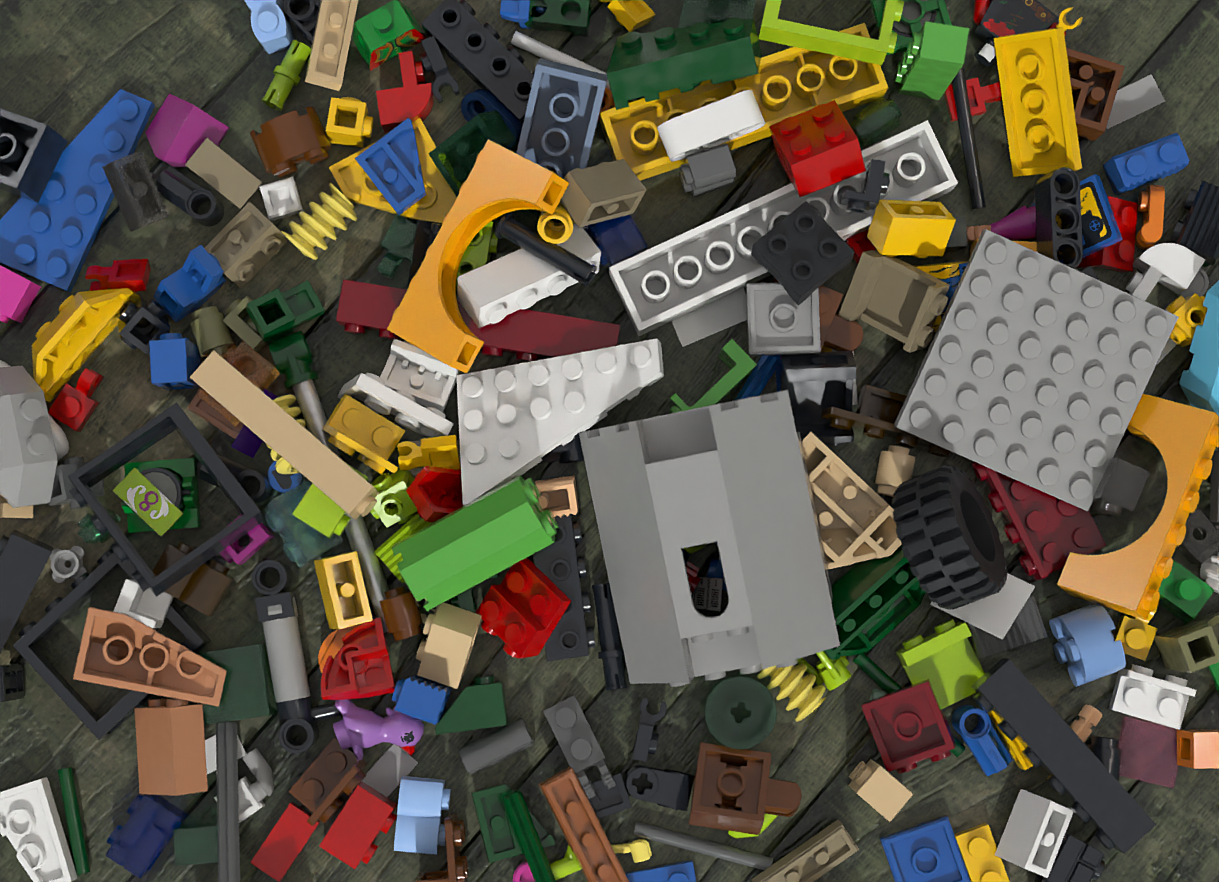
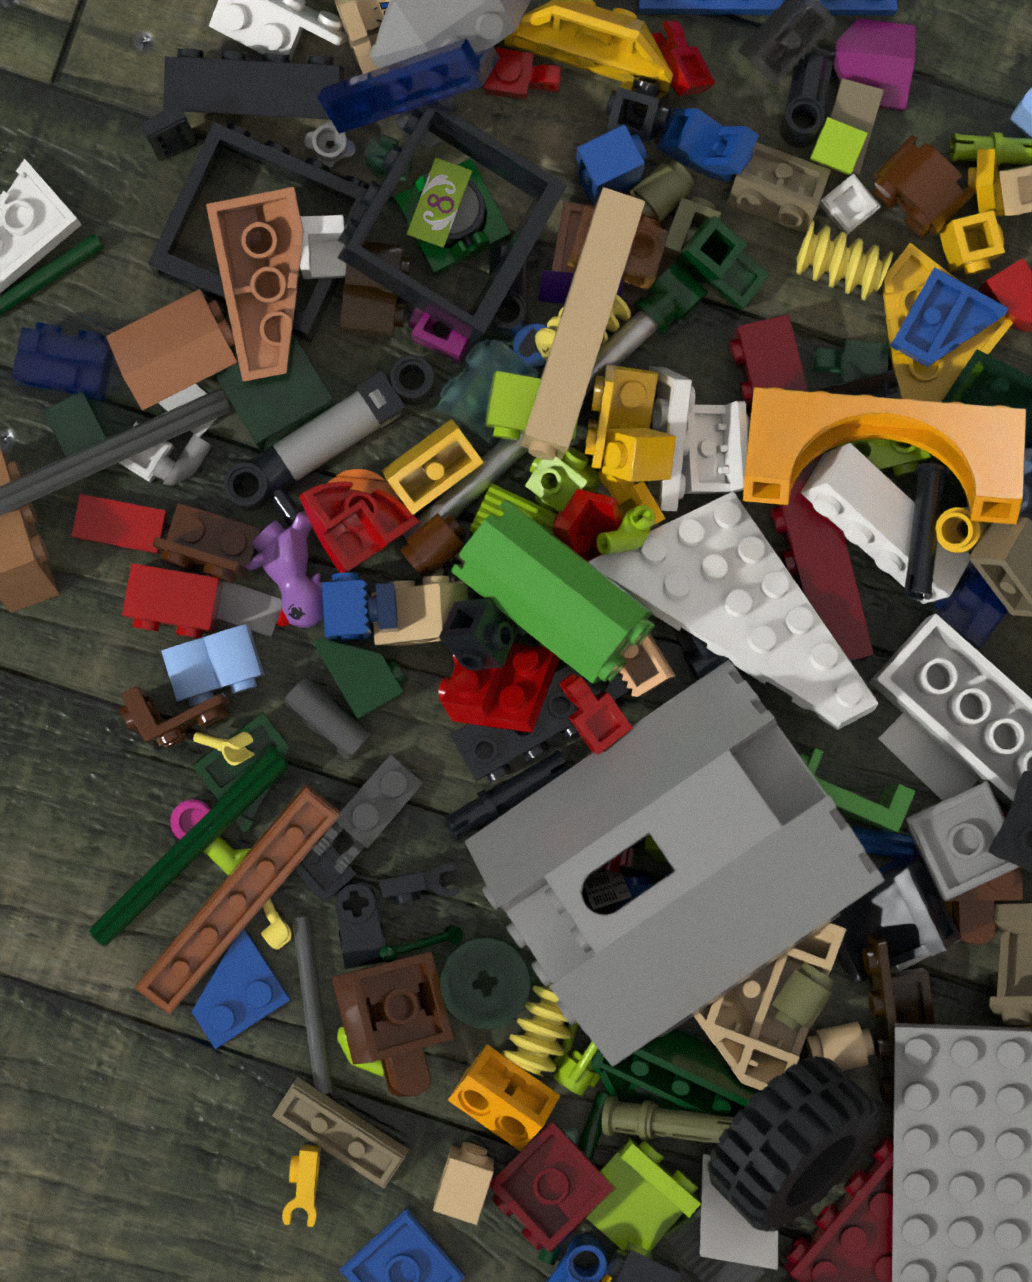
camera: 60 degrees right, 0 degrees up
none -> light yellow hand [193,731,255,766]
none -> clear blue fence [317,38,500,134]
none -> dark blue plate [368,583,399,633]
none -> dark green hinge [380,925,463,963]
none -> black brick [438,598,518,671]
none -> light orange brick [448,1044,561,1152]
none -> red plate [558,673,633,755]
none -> lime arm [597,505,656,555]
none -> yellow brick [602,428,676,482]
none -> olive pin [602,1095,734,1143]
none -> olive brick [772,962,835,1032]
none -> lime tile [810,117,868,175]
none -> yellow bracket [968,149,1021,216]

